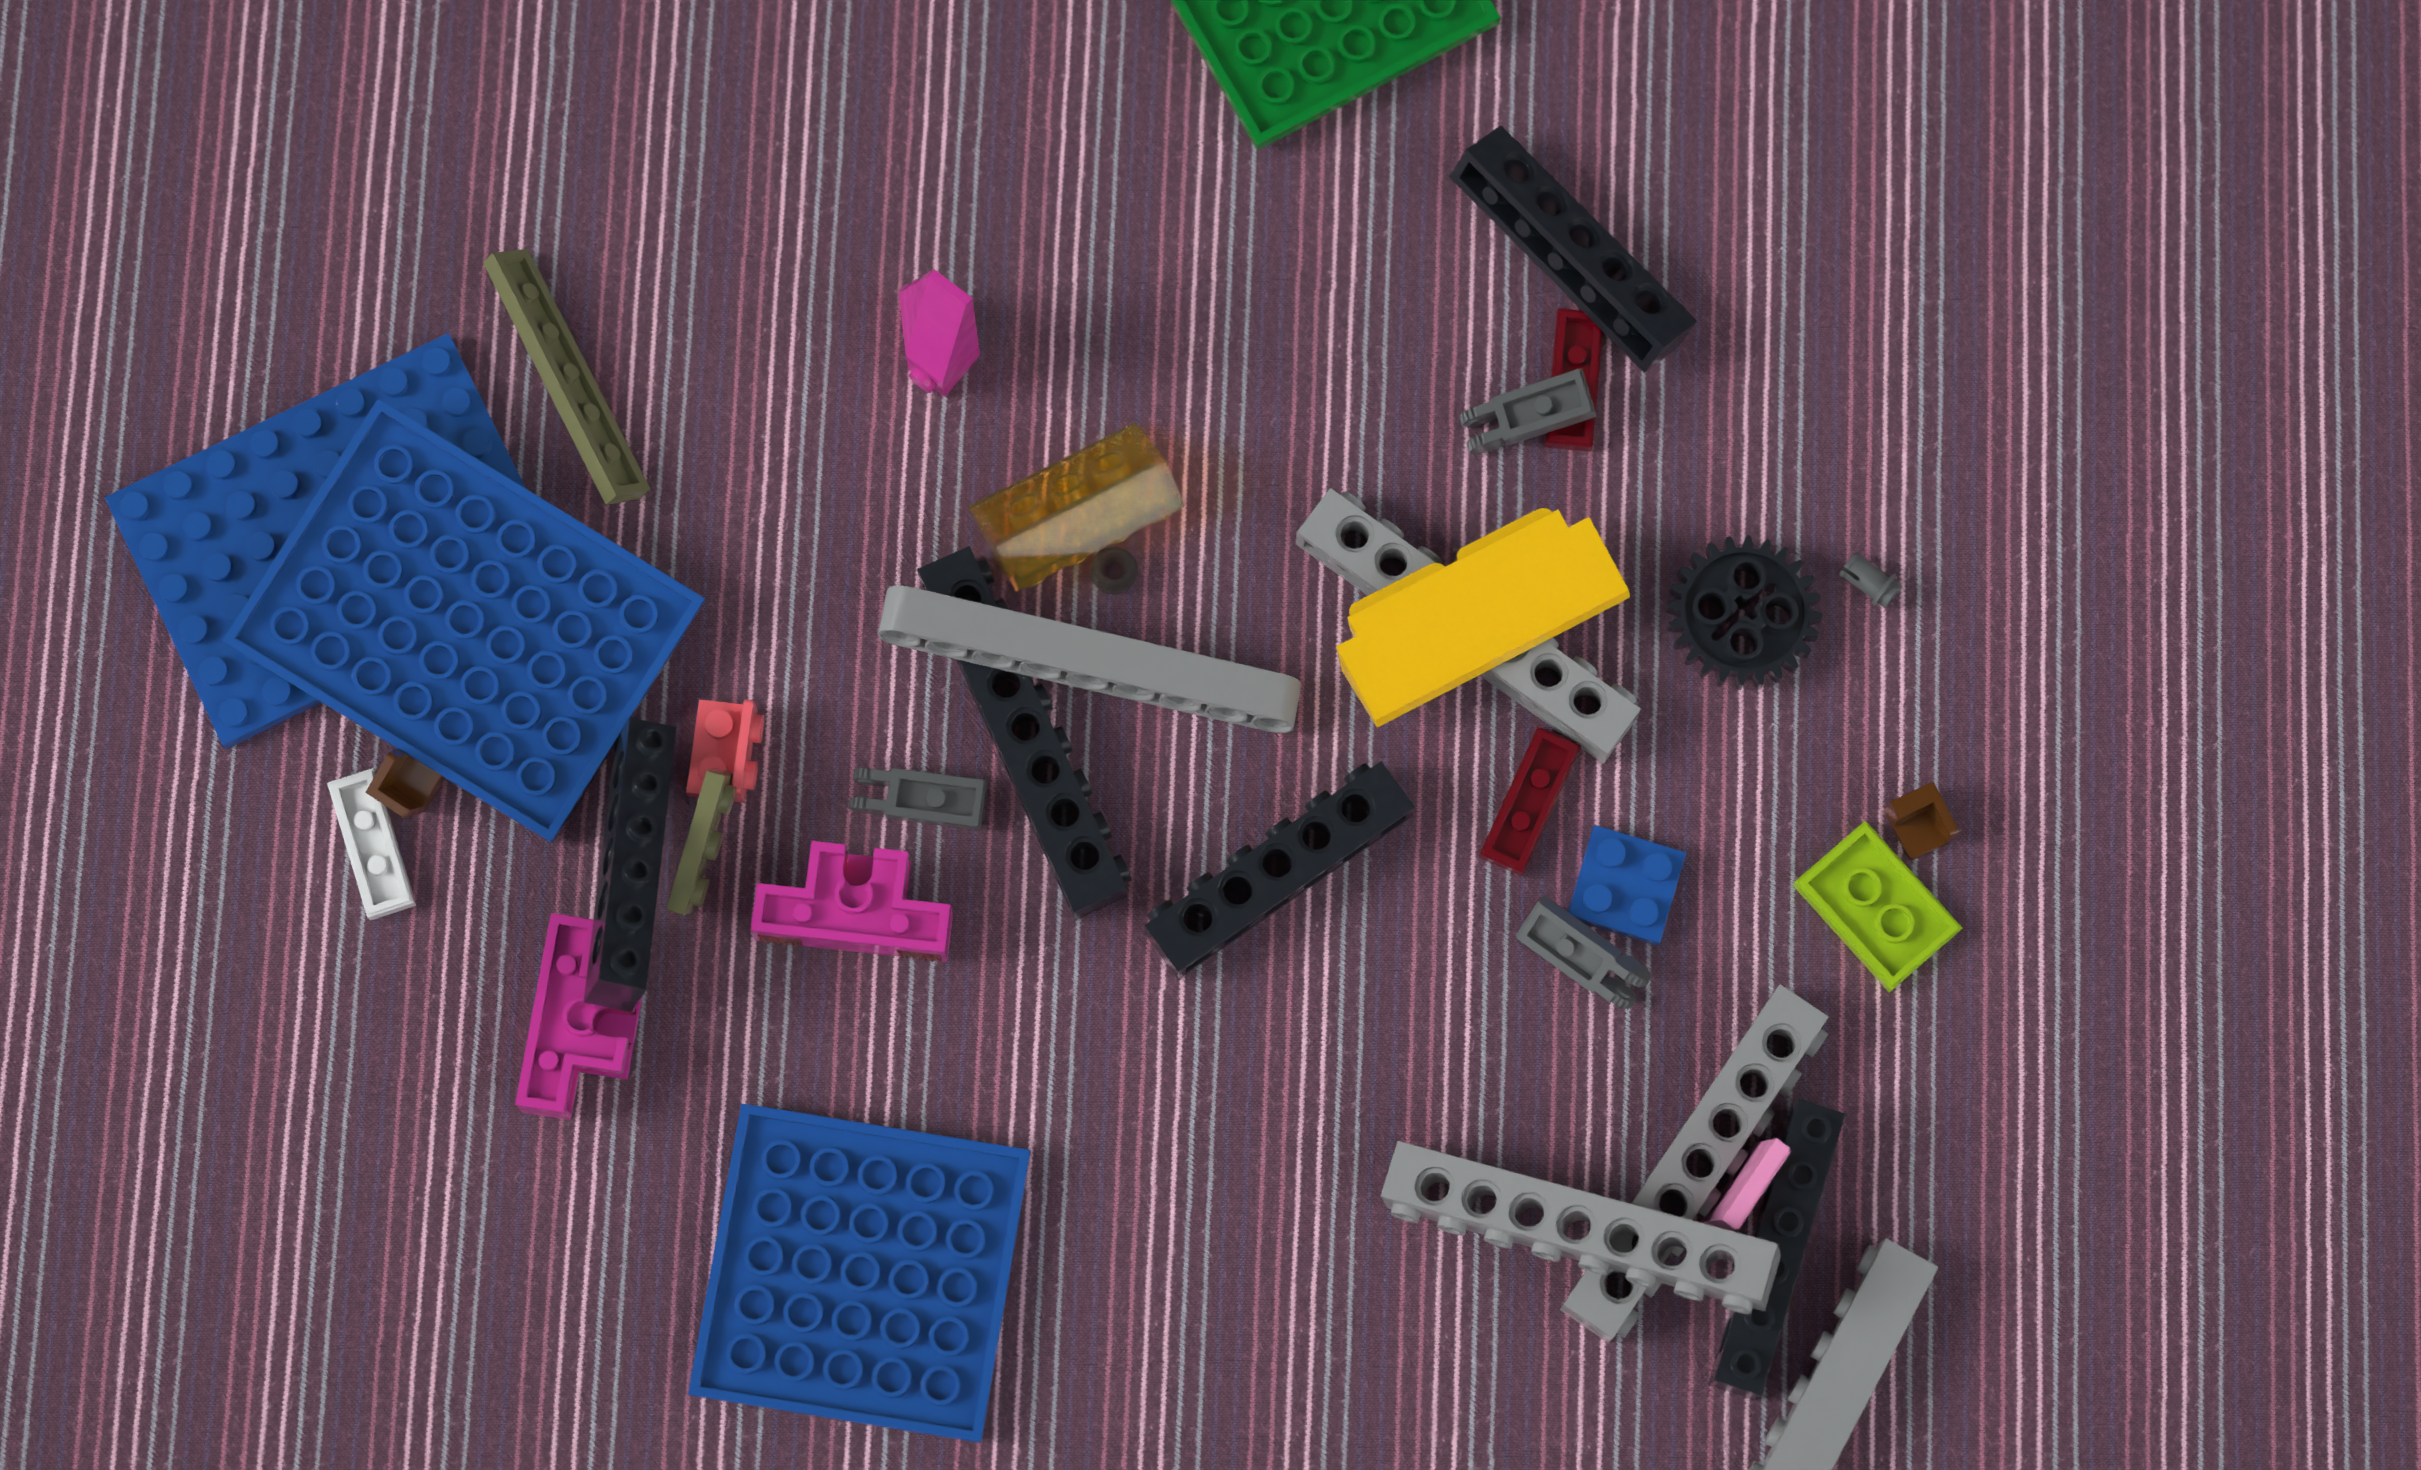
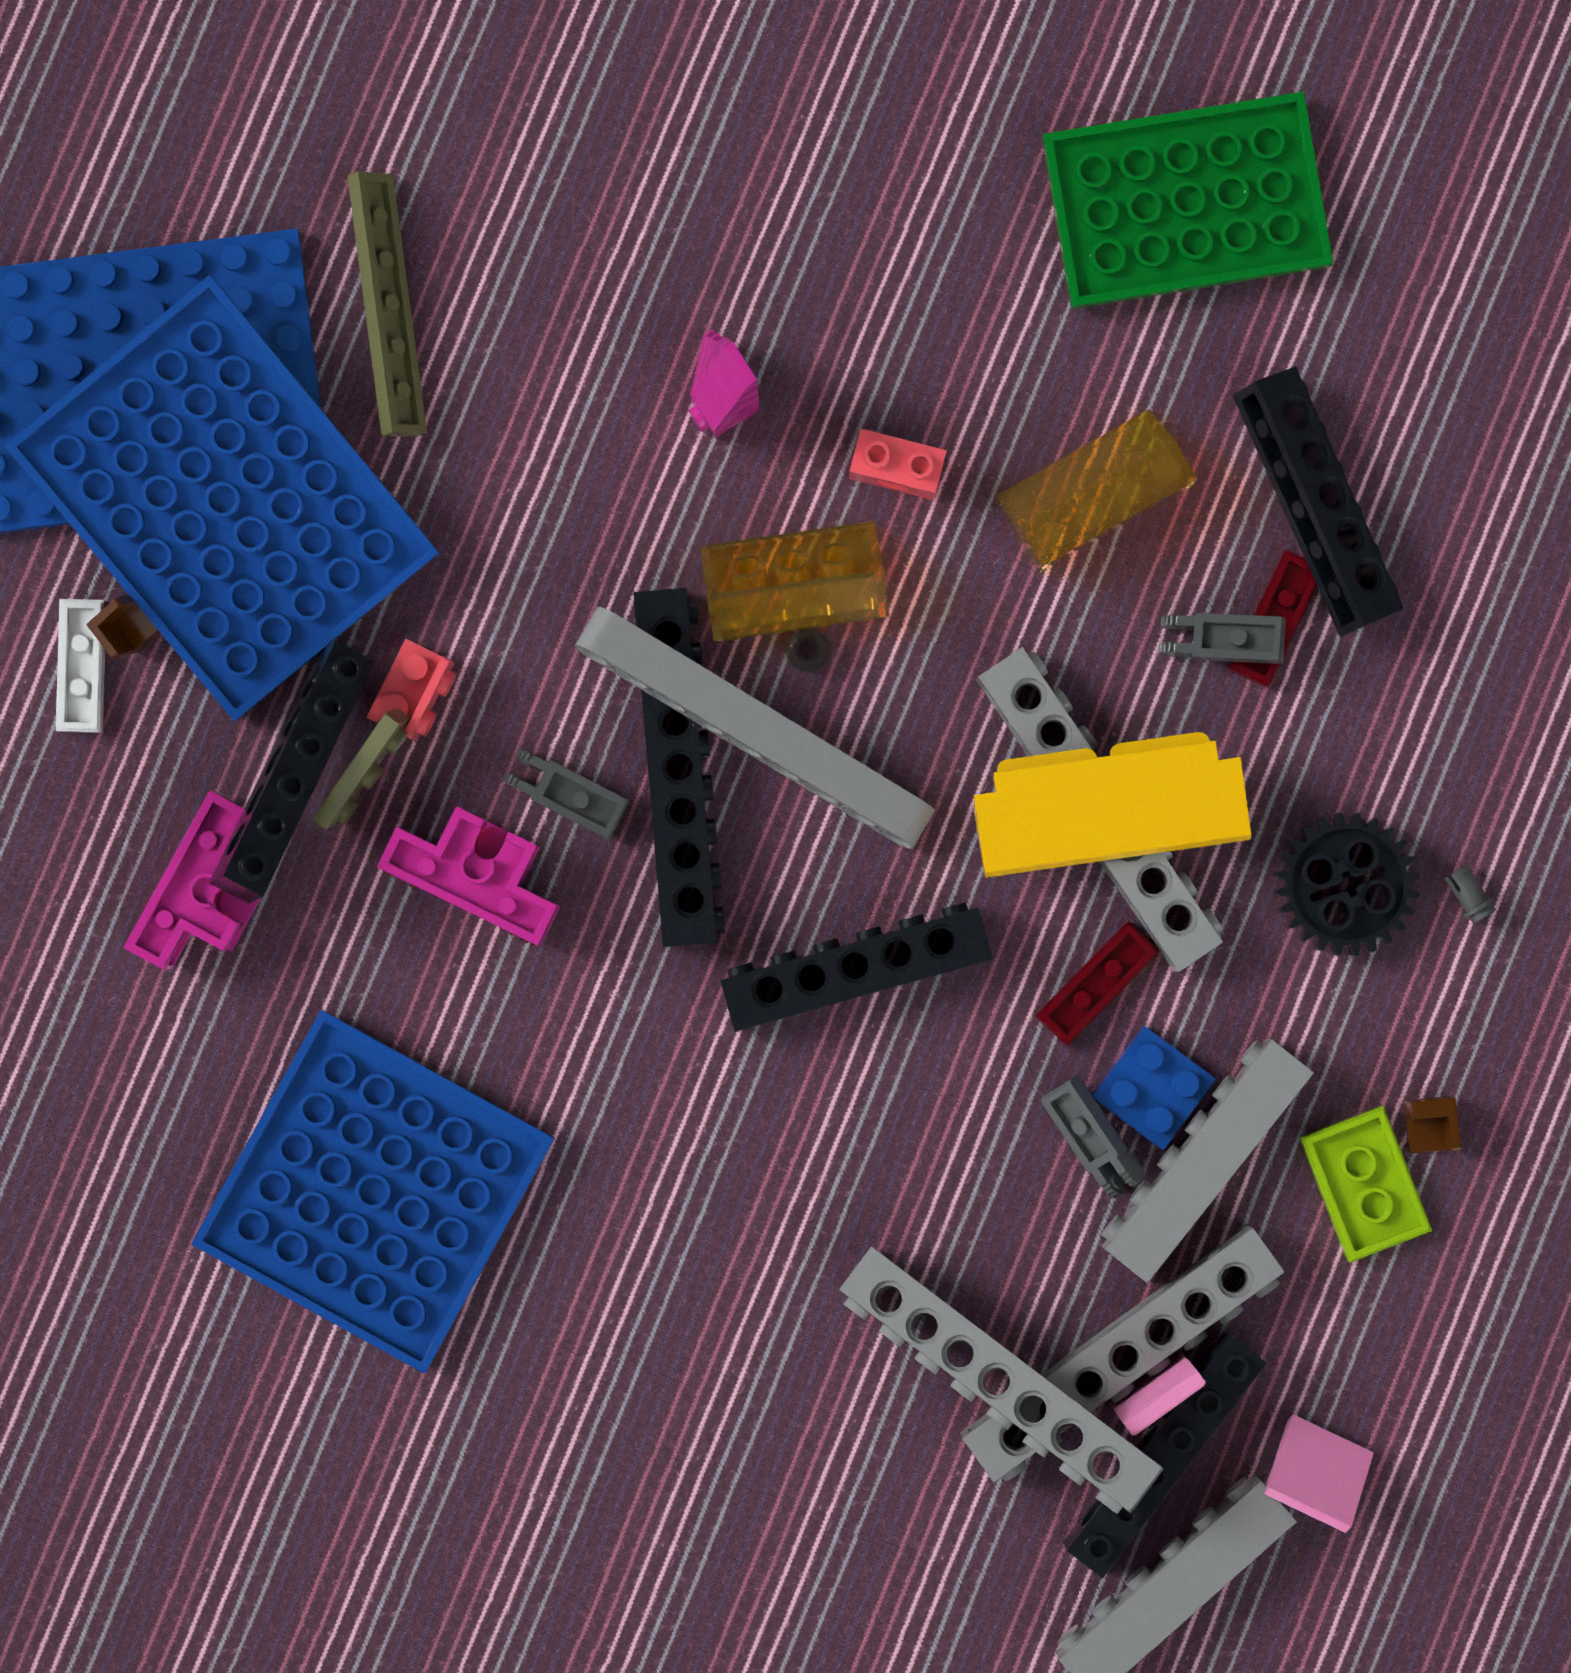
camera: 25 degrees right, 10 degrees up
none -> coral brick [849,428,947,501]
none -> clear yellow slope [996,409,1197,573]
none -> light grey brick [1101,1038,1314,1283]
none -> bright pink tile [1264,1414,1374,1533]

